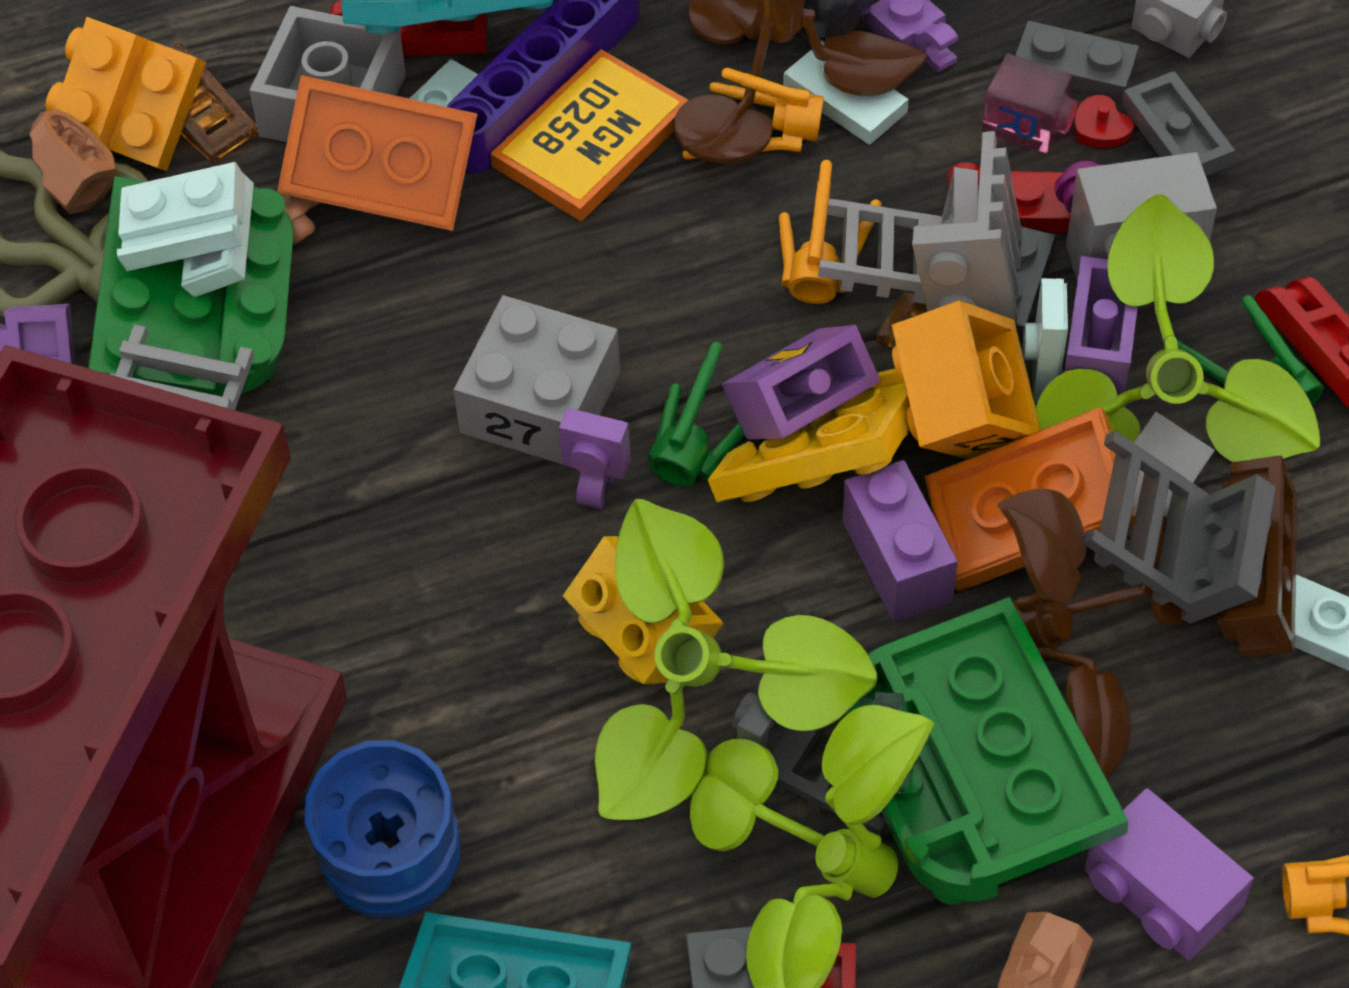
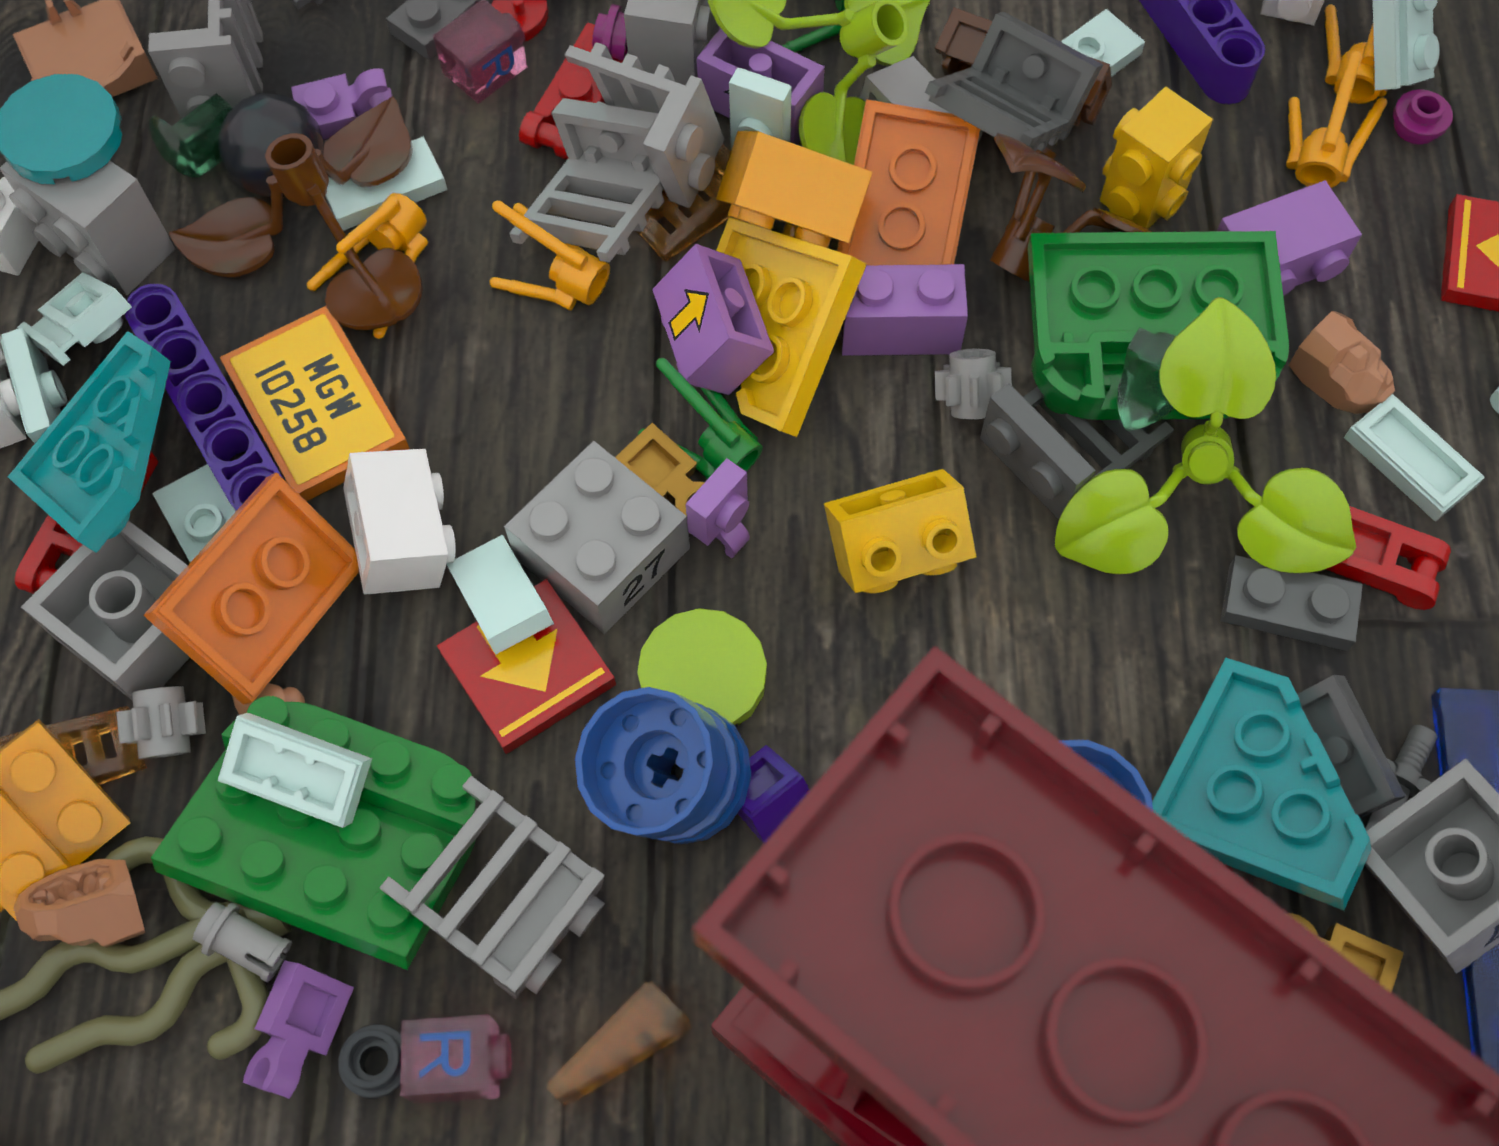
camera: 70 degrees left, 10 degrees up
light aqua plate [117,162,245,271] -> none
lime plant [595,499,878,820] -> none
none -> light grey gear [116,686,206,759]
none -> light grey pin [193,902,292,982]
none -> white brick [343,449,455,595]
none -> red tile [437,579,616,754]
none -> light aqua tile [447,535,554,655]
none -> blue wheel [575,687,751,844]
none -> pearl gold plate [615,423,705,534]
none -> lime tile [637,608,767,726]
none -> dark purple slope [738,745,810,844]
none -> light grey gear [935,349,1012,419]
none -> yellow brick [1099,86,1213,229]

